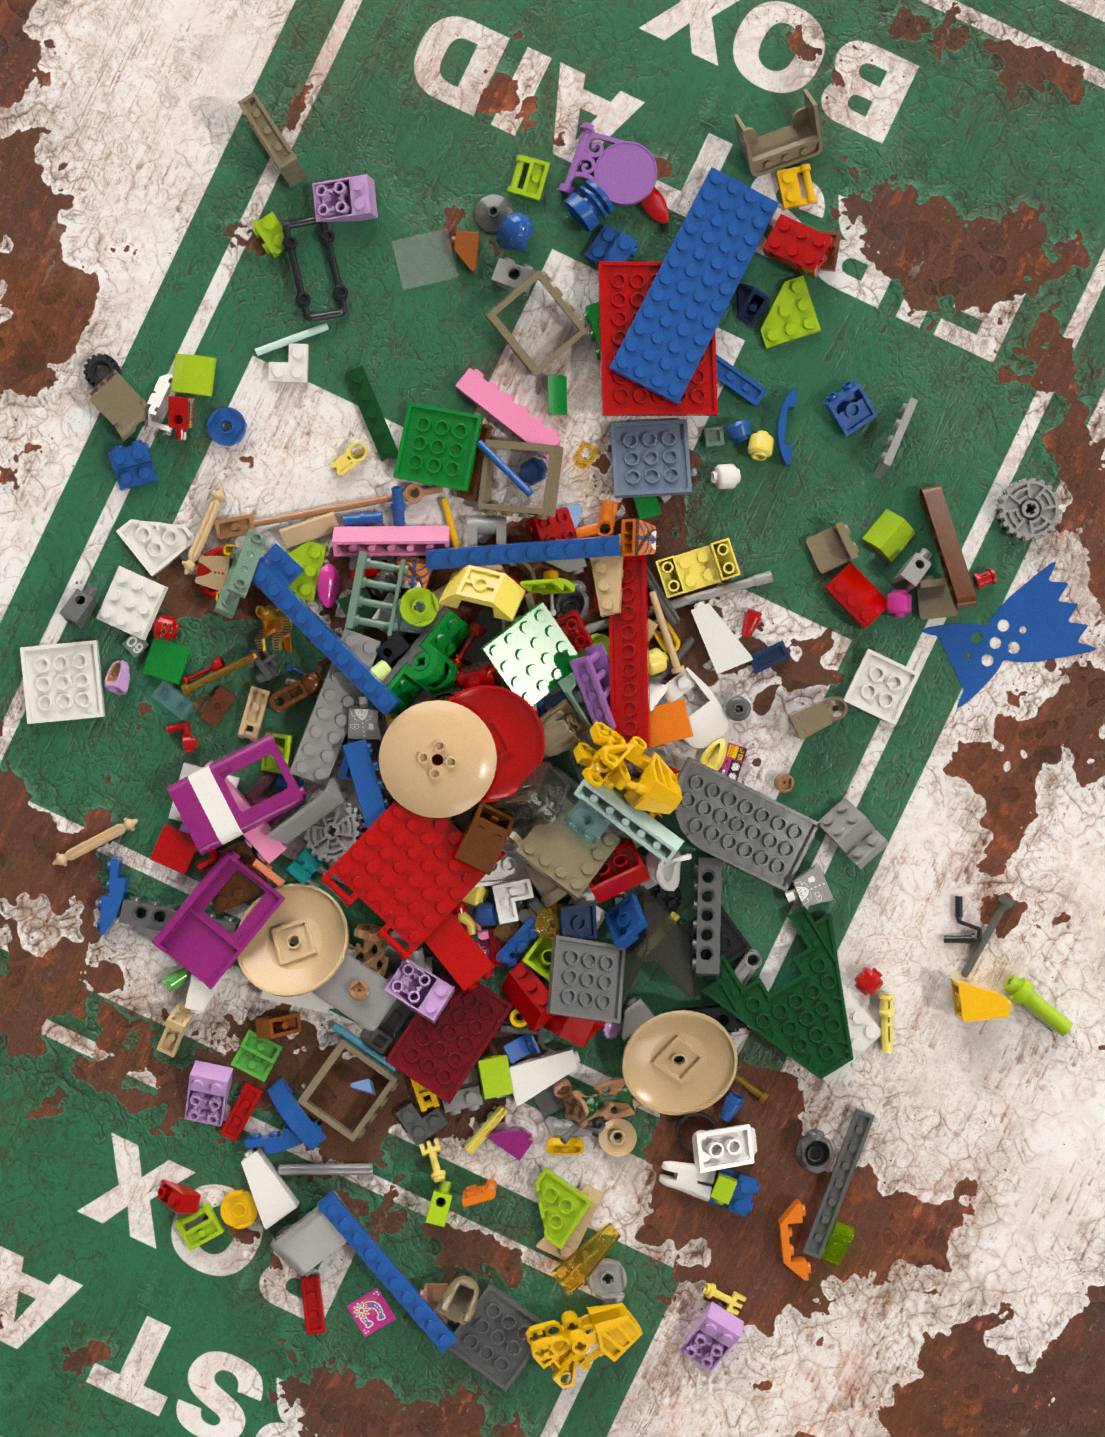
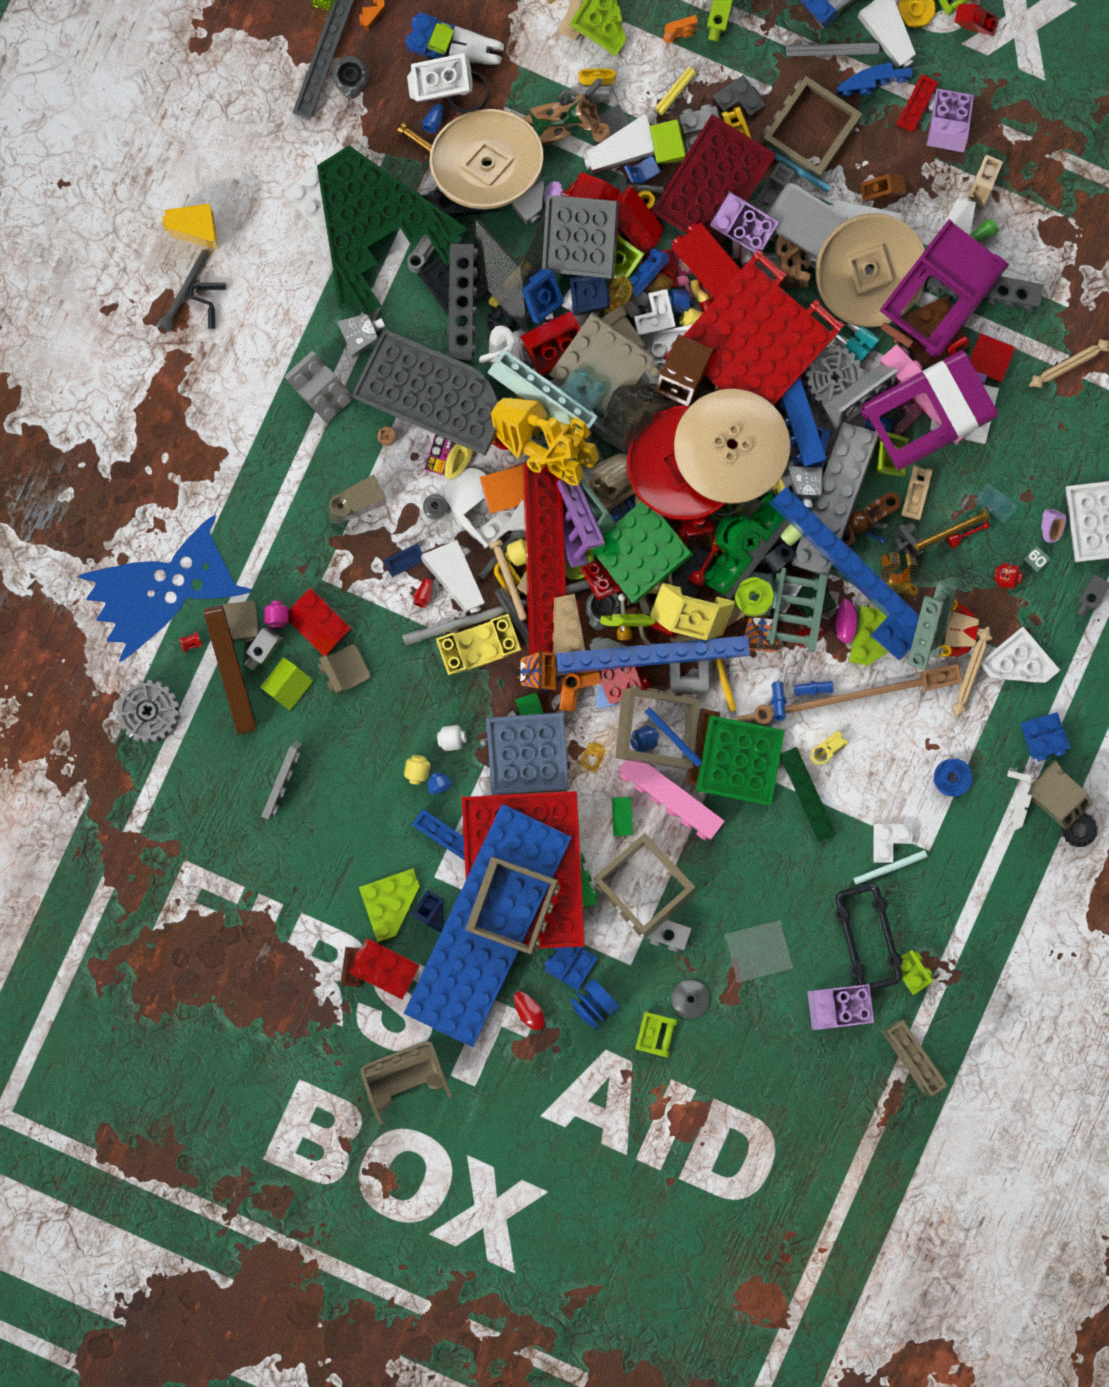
camera: 175 degrees right, 5 degrees down
white plate [96,566,168,640] -> none
blue slope [97,857,129,935] -> none
green tile [142,638,192,685] -> none
red plate [166,722,198,753] -> none
red torso [168,396,195,440] -> none
lime slope [171,354,217,397] -> none
copper plate [199,686,237,728] -> none
bright green slope [230,1030,283,1083] -> none
blue slope [268,1078,327,1150] -> none
tan tile [279,511,339,548] -> none
bright pink brick [332,526,450,557] -> none
medium nougat tile [349,980,370,1001] -> none
medium blue slope [350,1079,375,1095] -> none
dark grey head [370,570,397,599] -> none
light yellow hinge [419,1137,446,1183] -> none
dark orange slope [451,230,480,275] -> none
magenta slope [488,1127,533,1161] -> none
blue hair [496,212,534,252] -> none
medium lavender piece [558,122,658,206] -> none
tan dish [598,1118,637,1157] -> none
sand green tile [703,426,725,448] -> none
yellow plate [776,164,818,210] -> none
blue slope [776,387,797,467] -> none
blue plate [824,381,878,437] -> none
white plate [843,649,920,725] -> none
red head [854,967,883,996] -> none
light yellow pin [877,993,895,1053] -> none
lime piece [1003,975,1073,1036] -> none
none -> dark tan window [465,856,561,954]

